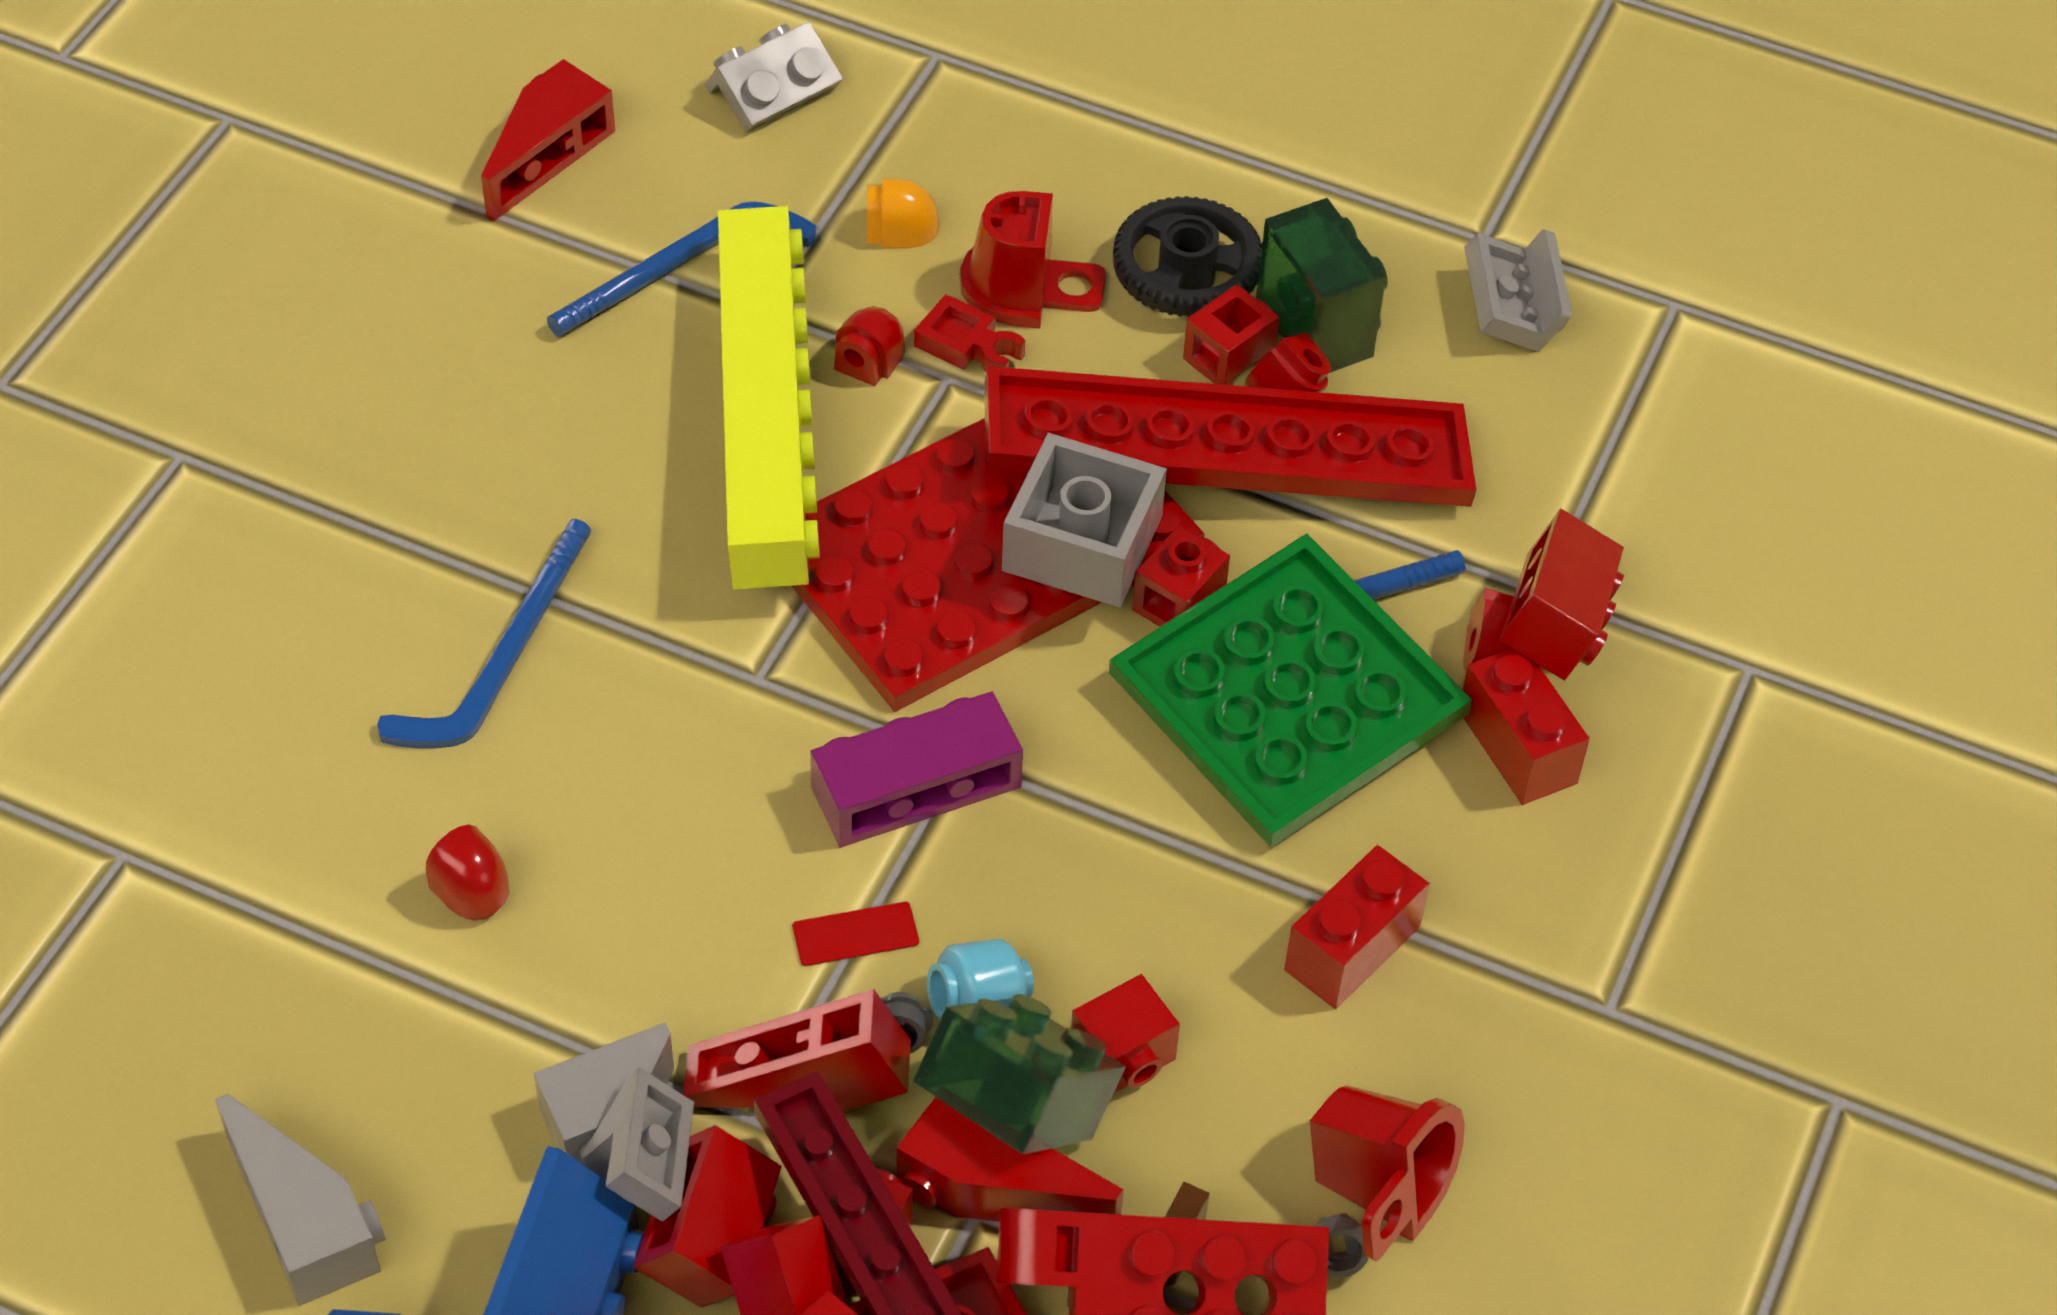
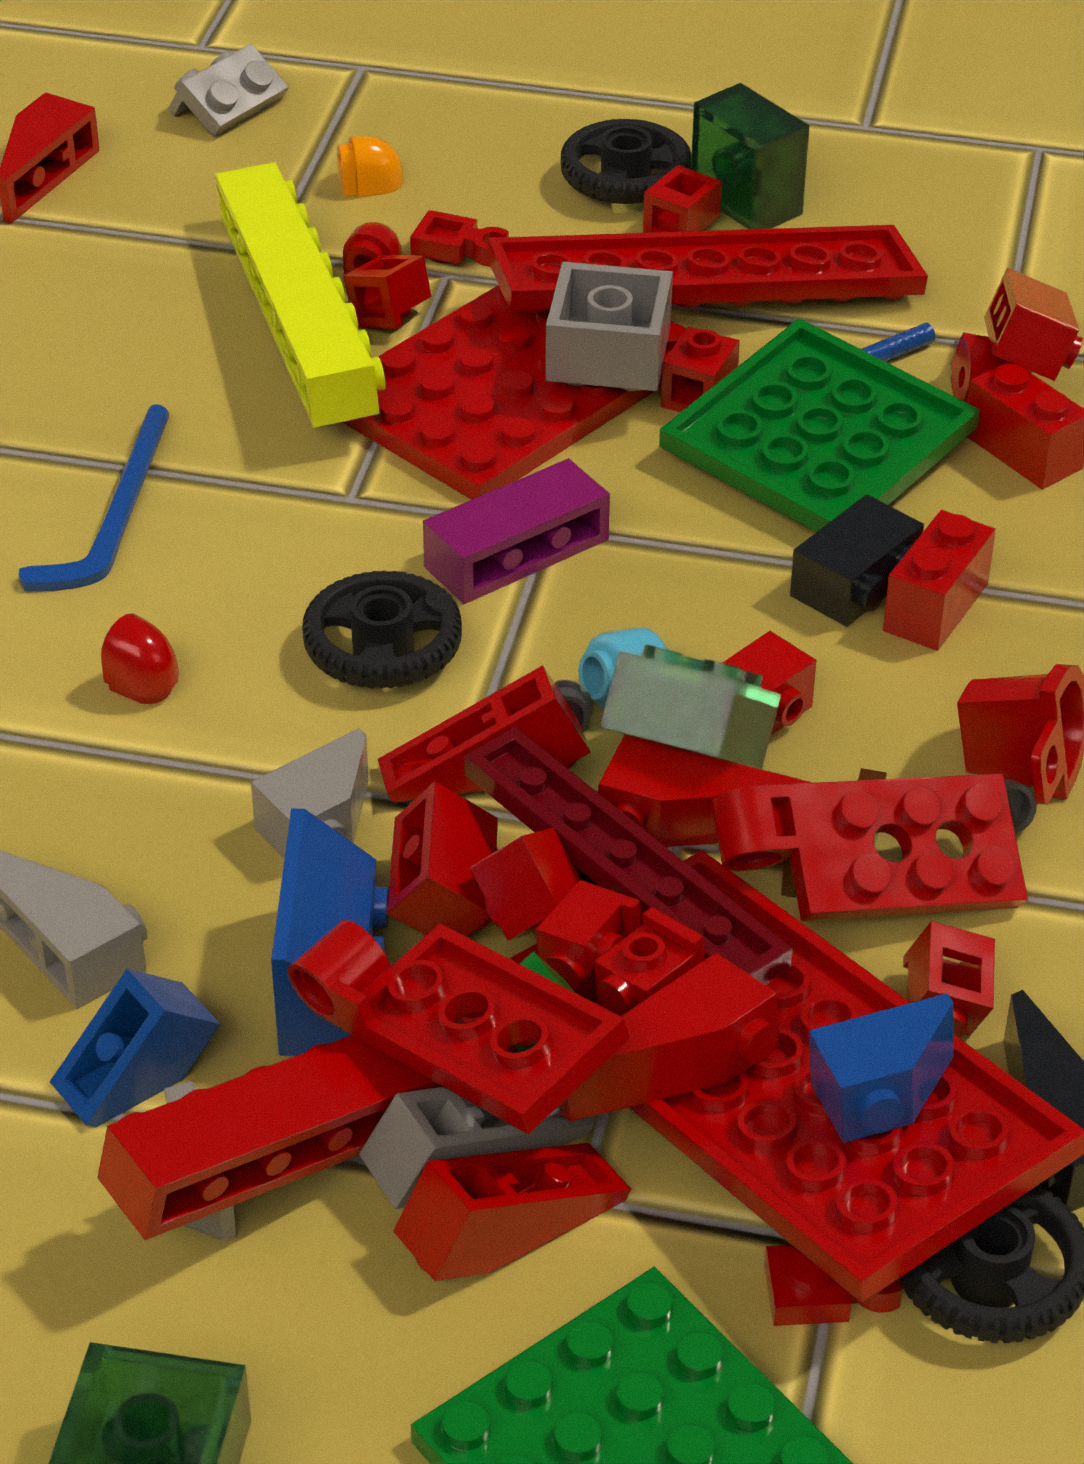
camera: 10 degrees left, 10 degrees down
blue piece [547,201,816,337] -> none
light grey slope [580,1067,694,1222] -> none
red sticker [792,901,920,966] -> none
red container [960,191,1106,329] -> none
red piece [1245,333,1331,392] -> none
light grey bracket [1464,229,1572,352] -> none
none -> black wheel [302,570,462,689]
none -> red brick [343,255,432,329]
none -> black brick [790,494,924,627]

